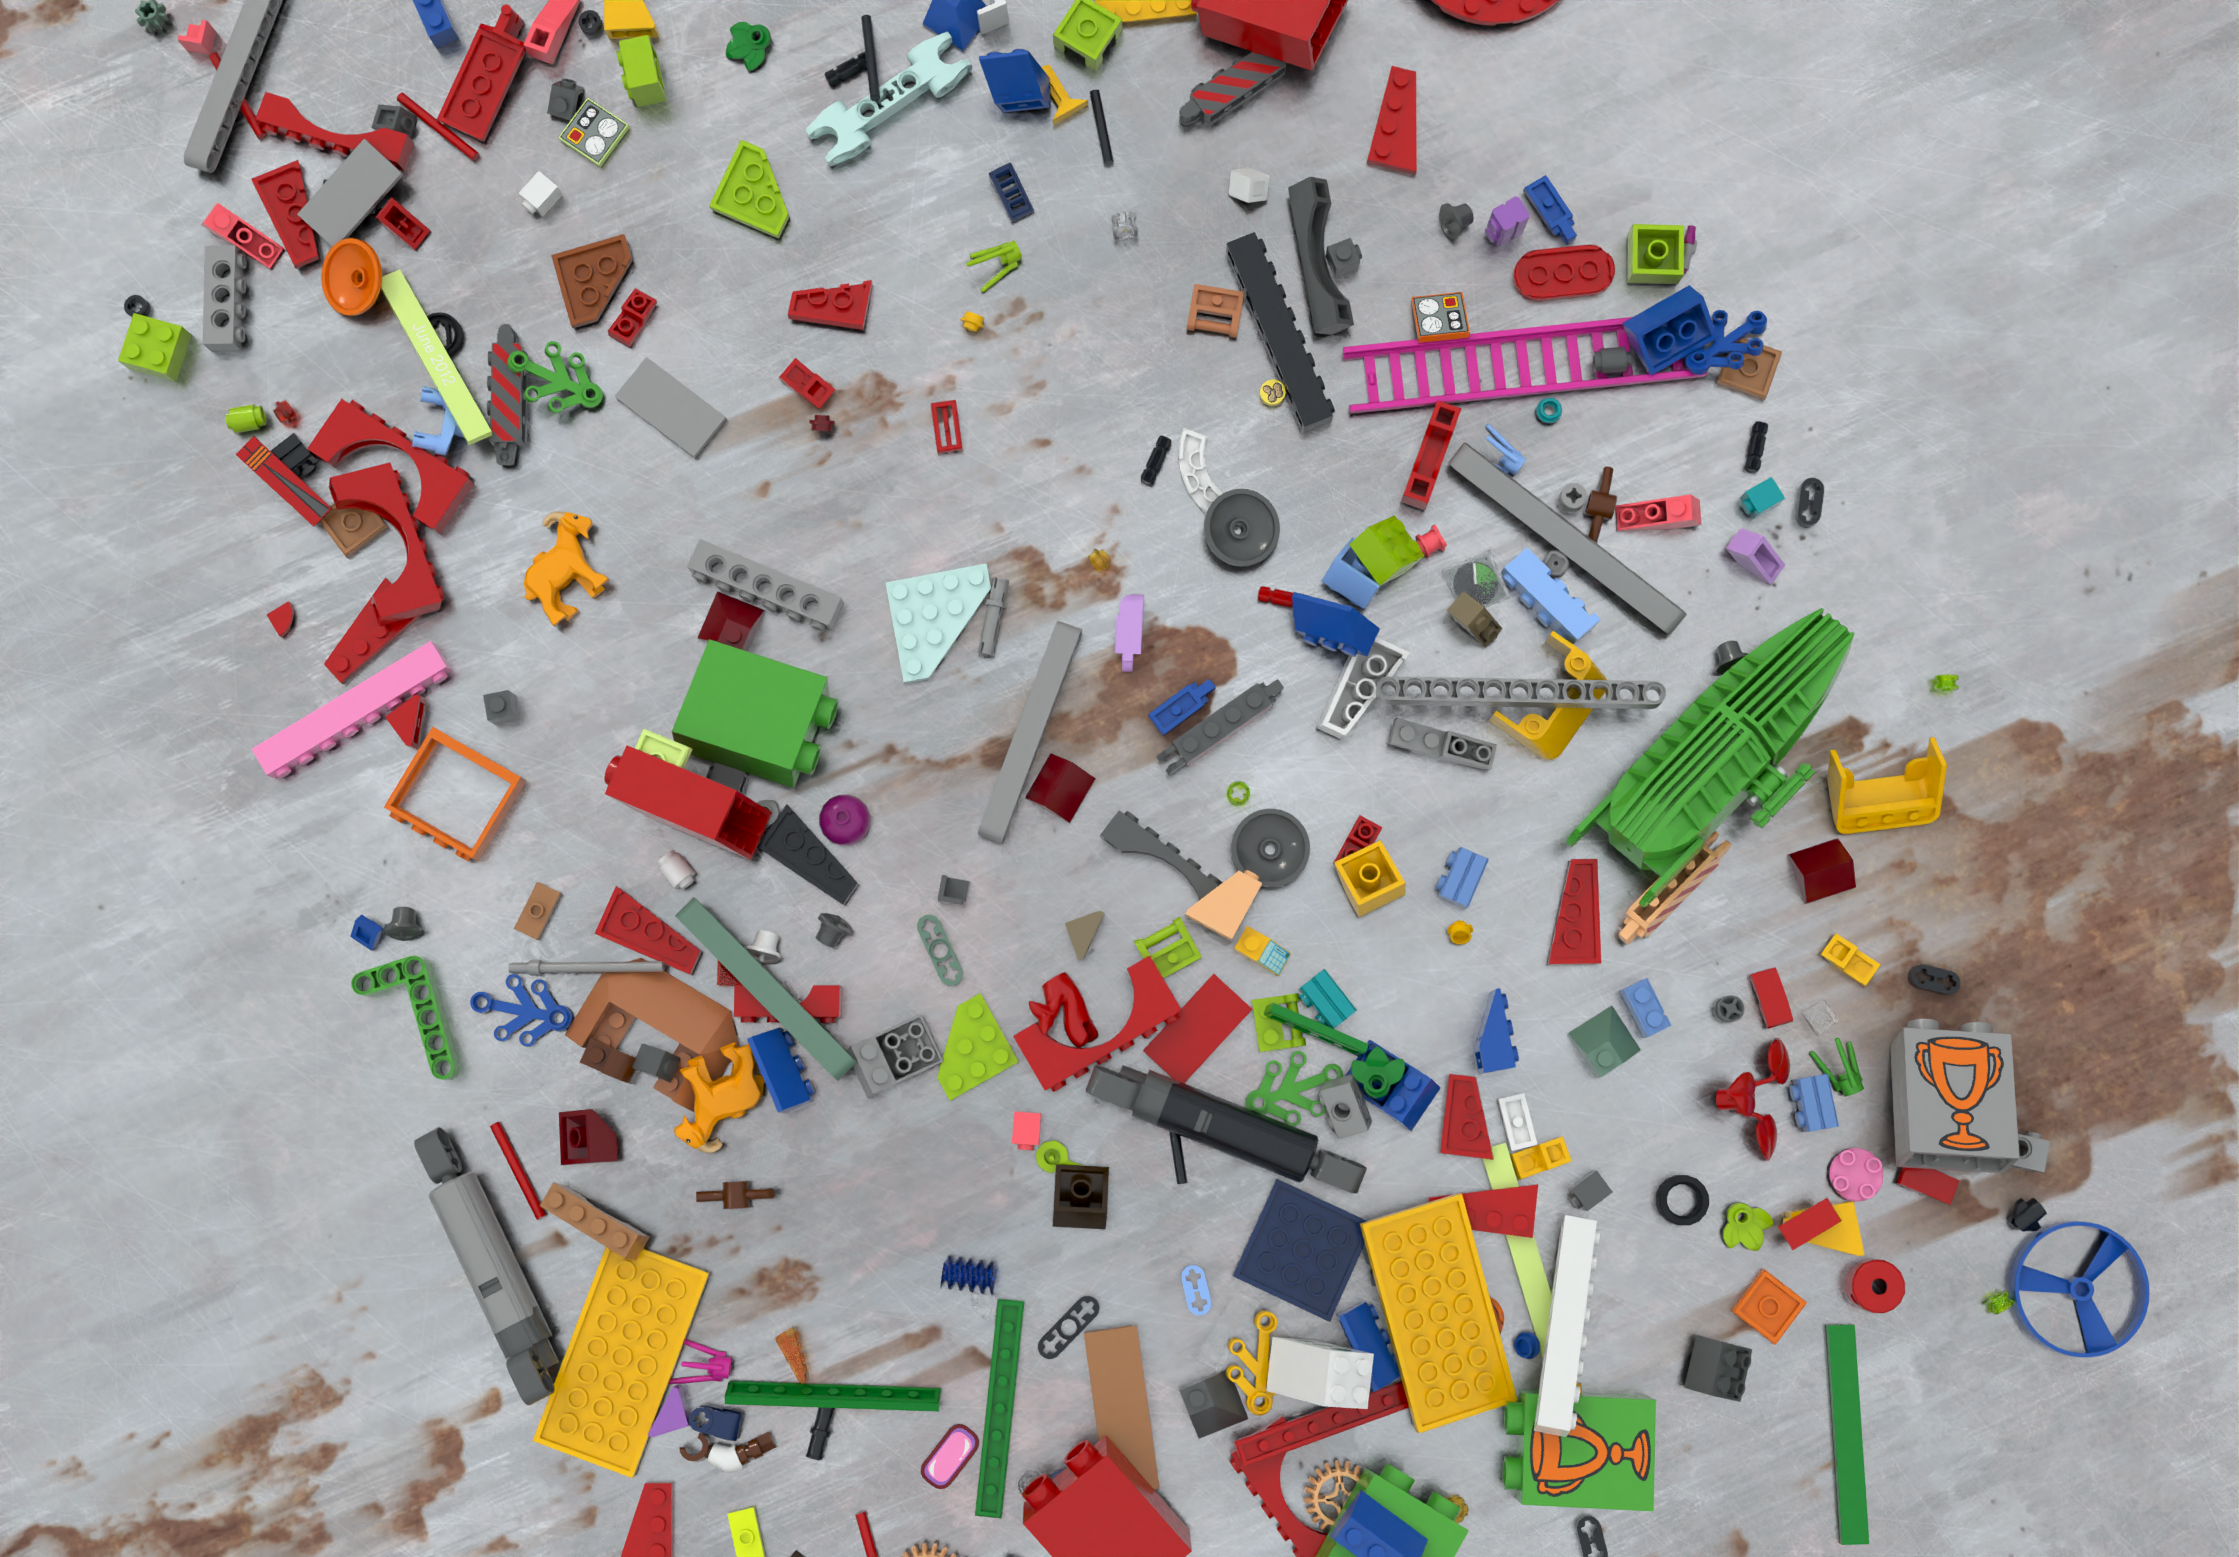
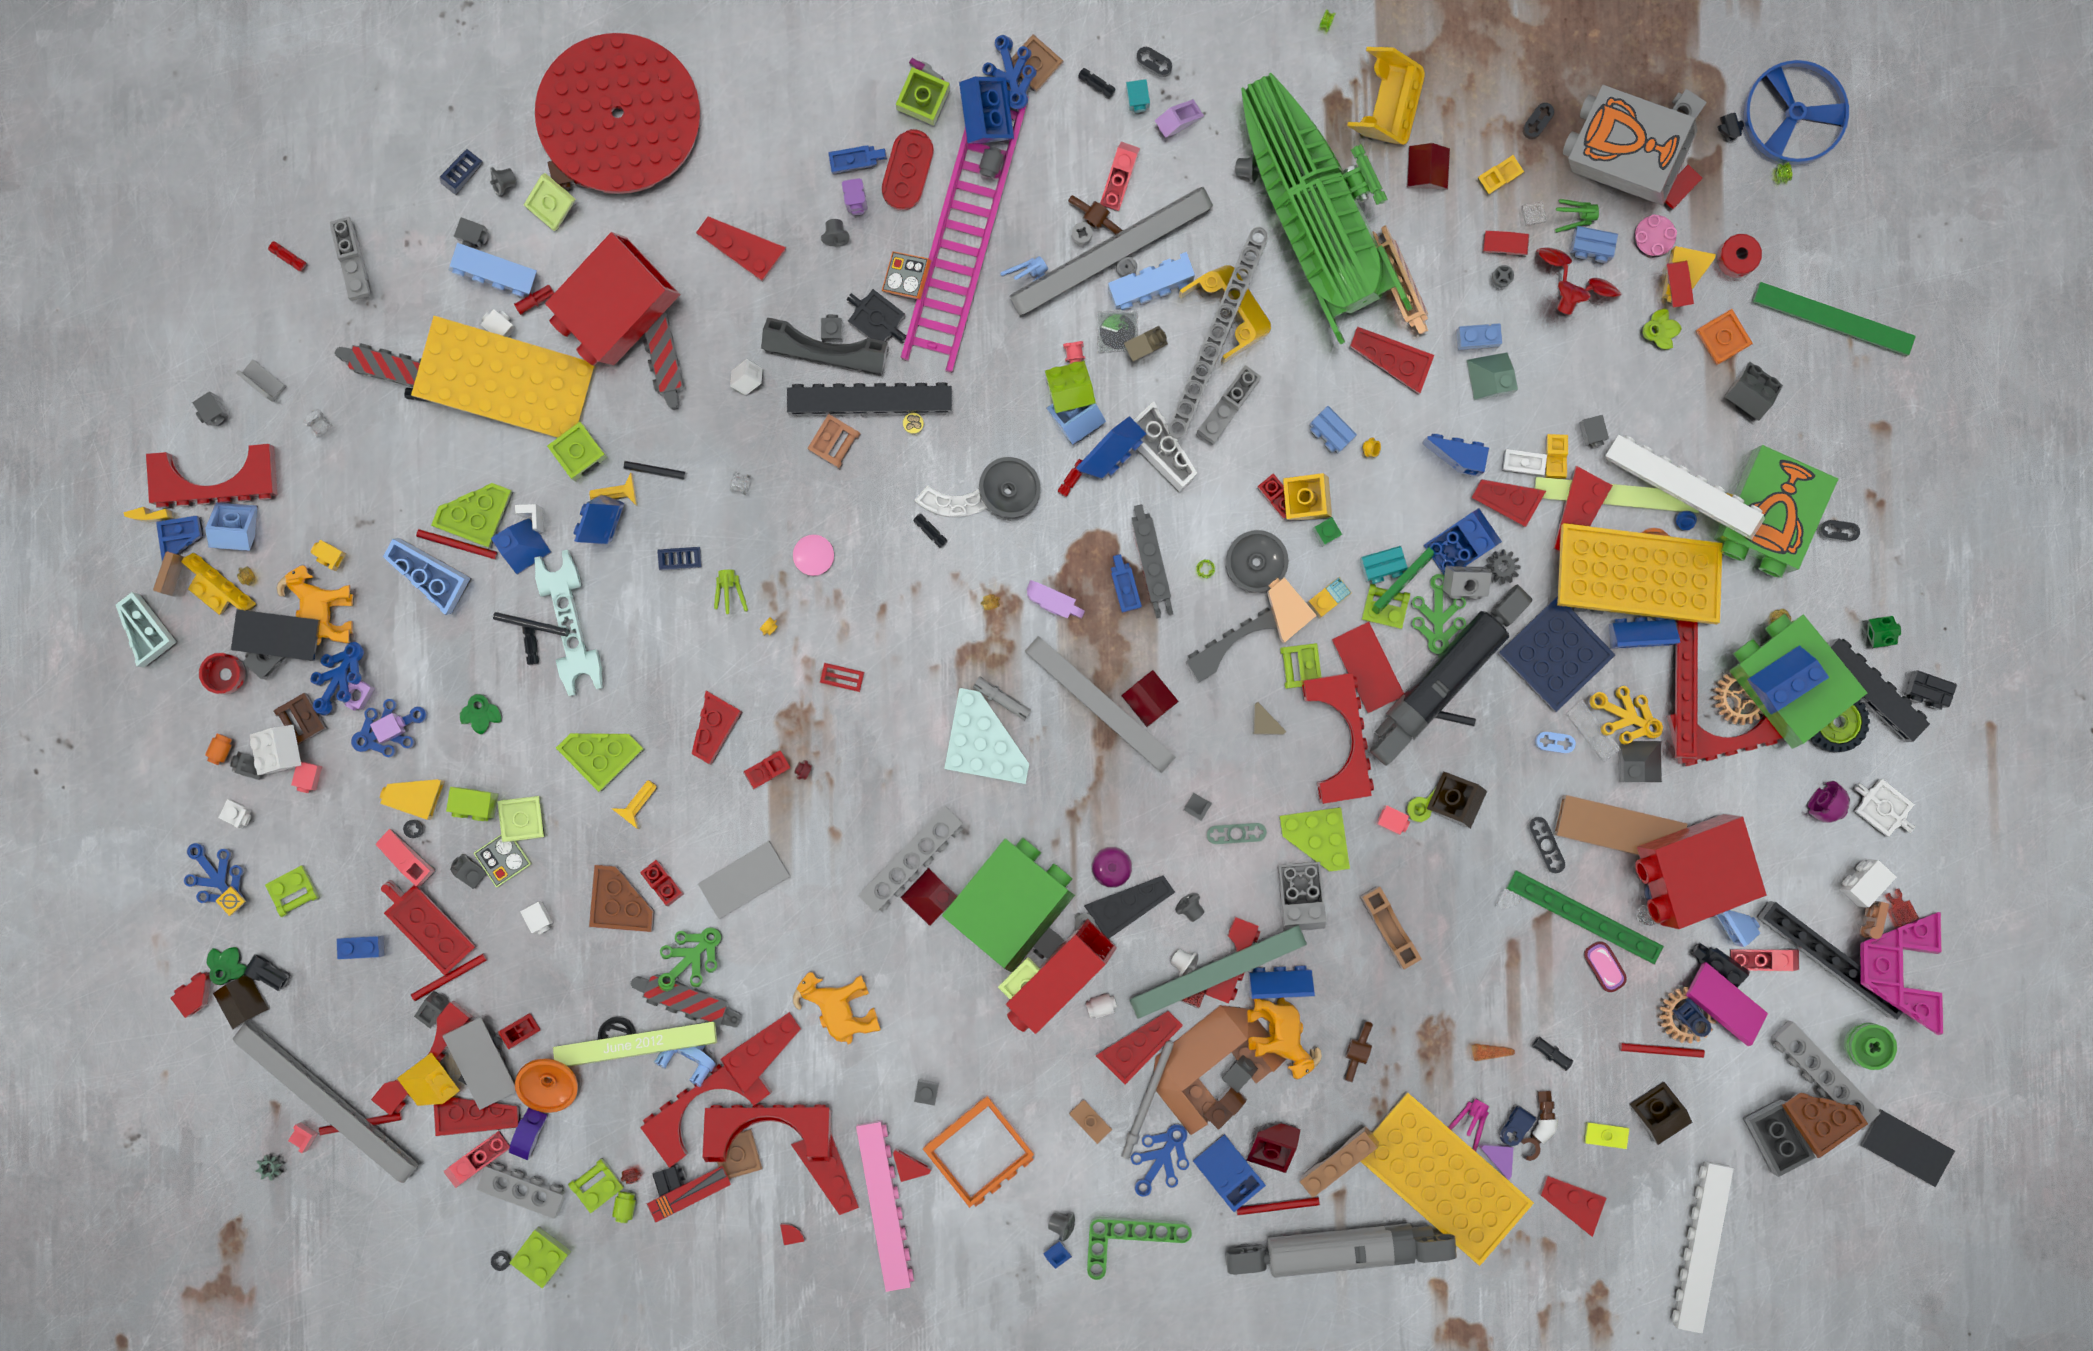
camera: 70 degrees left, 5 degrees up
green tile [725,1381,941,1412] -> none
clear blue piece [940,1255,997,1295] -> none
red piece [1029,972,1098,1048] -> none
white brick [1266,1337,1374,1409] -> none
green plate [1351,1046,1405,1098] -> none
red arch [1401,400,1462,510] -> none
teal plate [1536,398,1562,423] -> none
black tyre [1656,1175,1709,1226] -> none
none -> yellow slope [397,1053,460,1106]
none -> yellowish green tile [497,796,544,843]
none -> dark purple brick [509,1107,547,1160]
none -> lime plate [568,1158,624,1214]
none -> yellow piece [611,780,657,829]
none -> red wing [720,1012,801,1094]
none -> bright pink dish [793,535,834,576]
none -> black plate [846,289,907,342]
none -> blue slope [1193,1134,1266,1212]
none -> green brick [1312,517,1343,547]
none -> medium nougat arch [1360,886,1422,969]
none -> dark grey gear [1485,549,1521,585]

